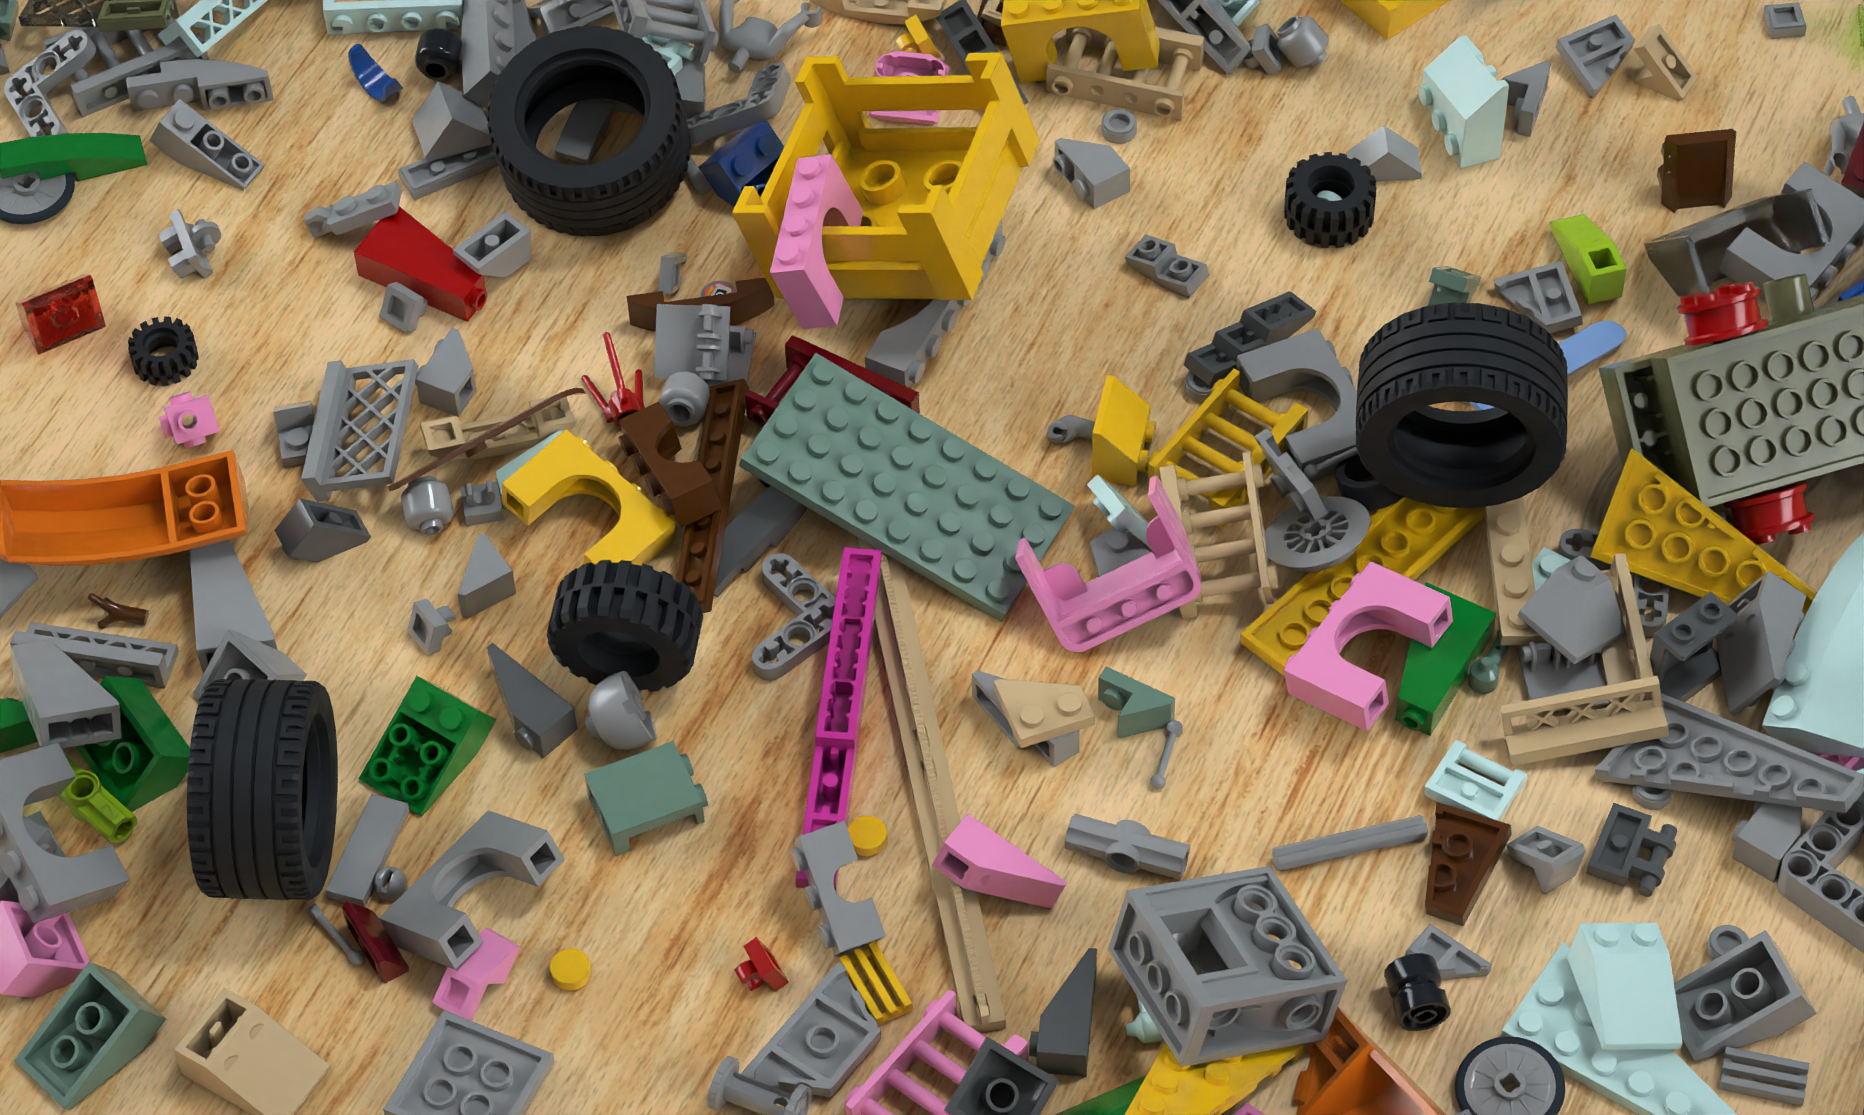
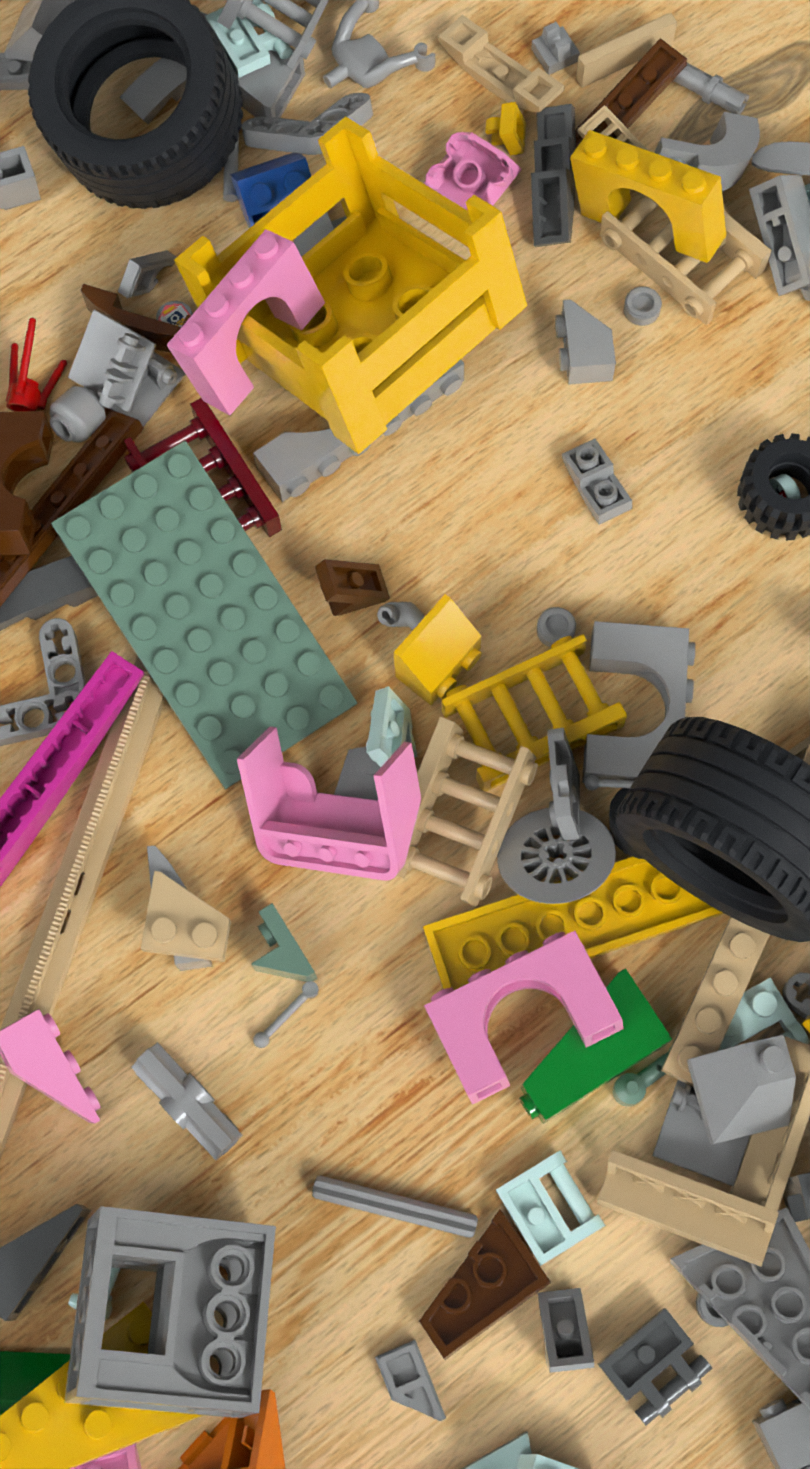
camera: 30 degrees right, 20 degrees up
dark grey slope [1184,291,1316,386] -> none
black wheel [1384,953,1451,1031] -> none
none -> reddish brown slope [315,559,390,616]

